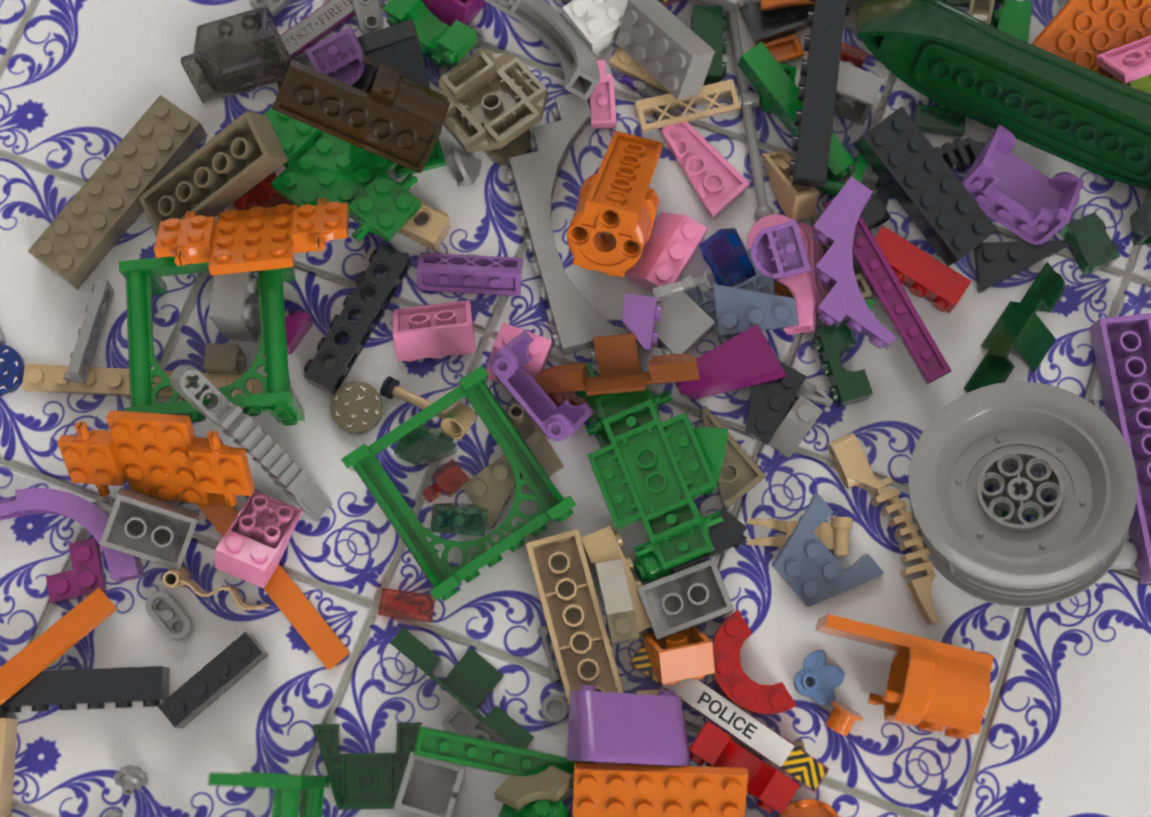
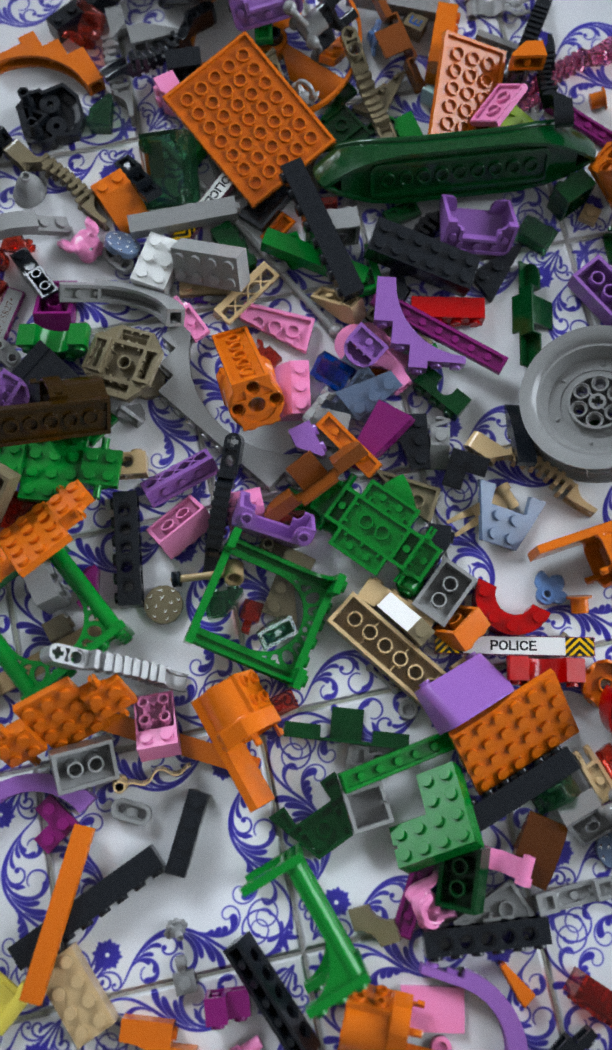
camera: 35 degrees left, 0 degrees up
dark tan tile [494,766,574,810] -> none
none -> orange piece [191,669,284,813]
none -> black piece [203,433,245,580]
none -> clear red plate [257,339,282,368]
none -> orange plate [315,412,383,479]
none -> black brick [442,447,491,490]
none -> black slope [504,405,537,466]

